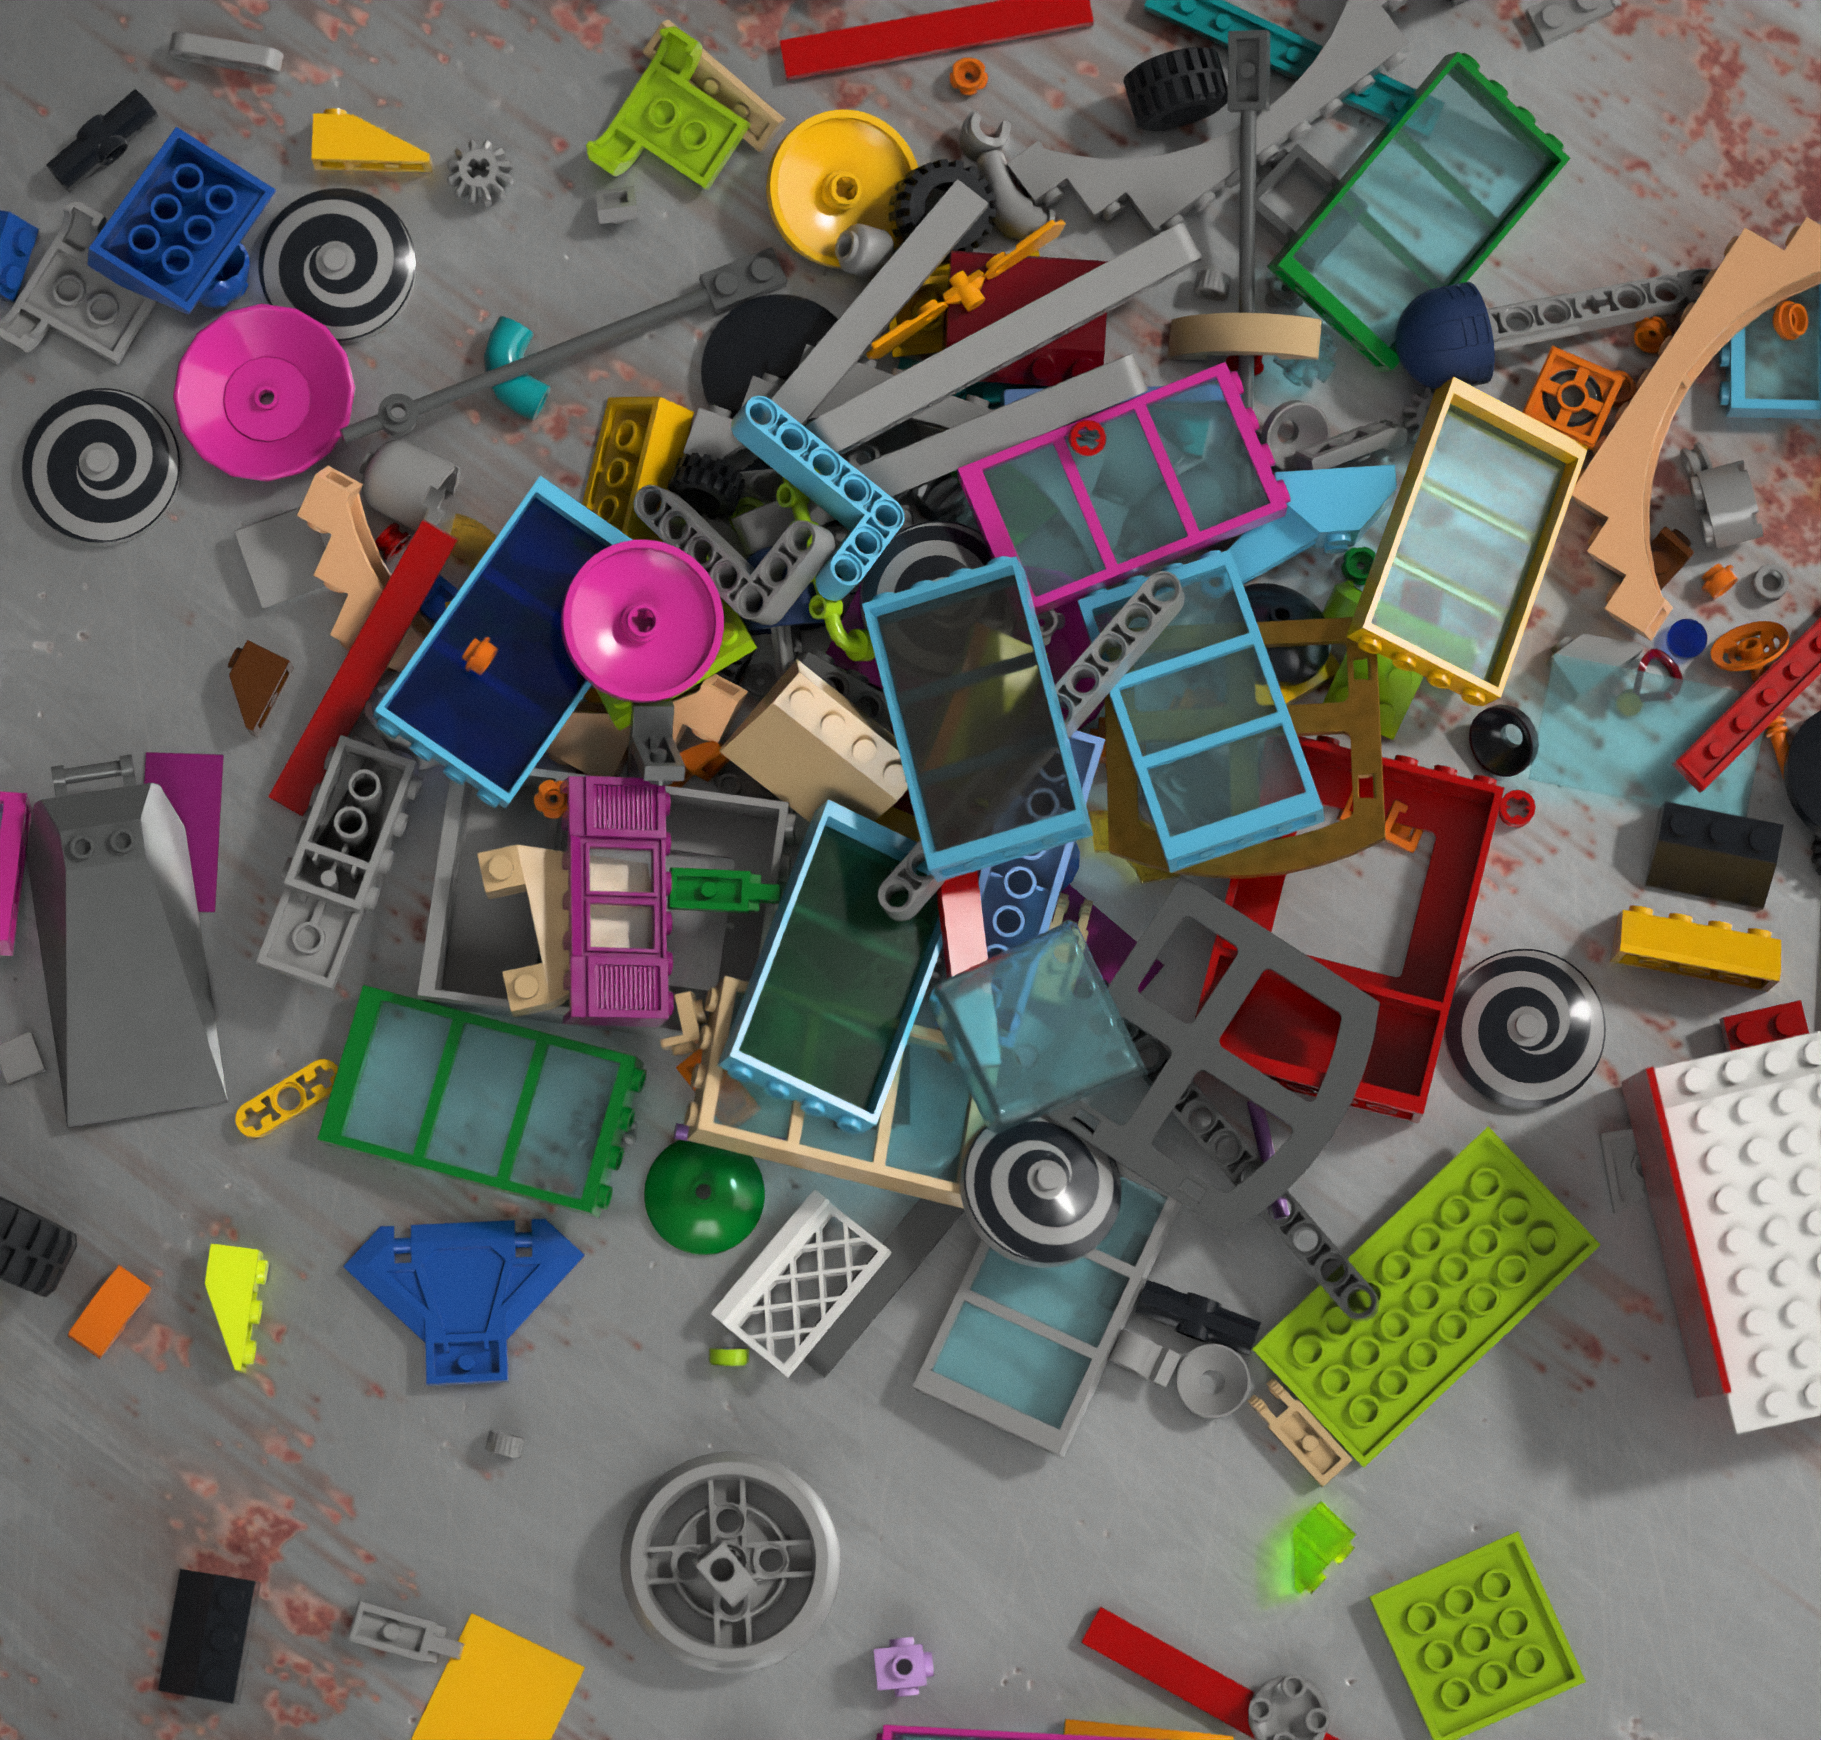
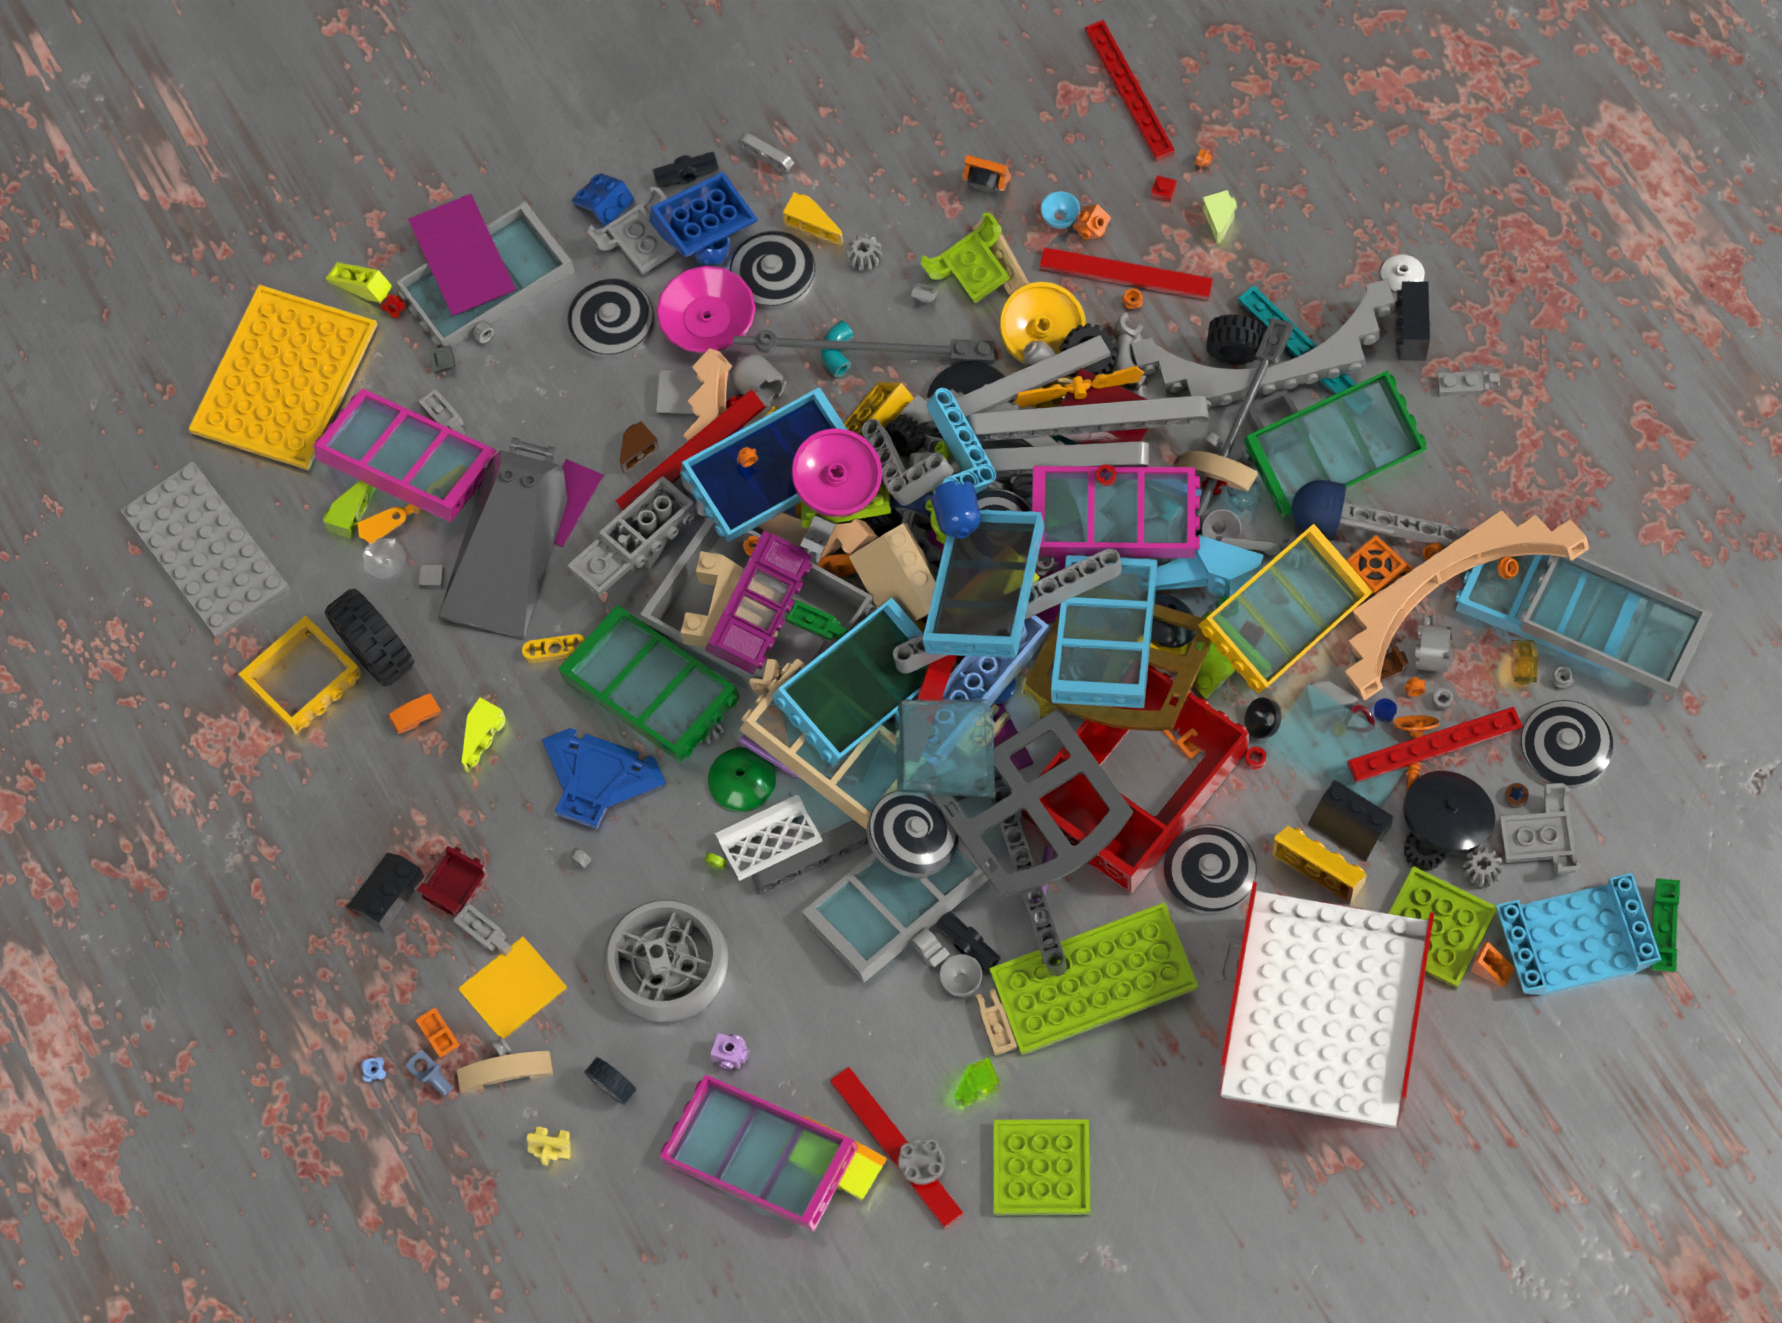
camera: 30 degrees right, 15 degrees down
none -> dark red panel [417,846,489,917]
none -> blue cylinder [930,481,981,538]

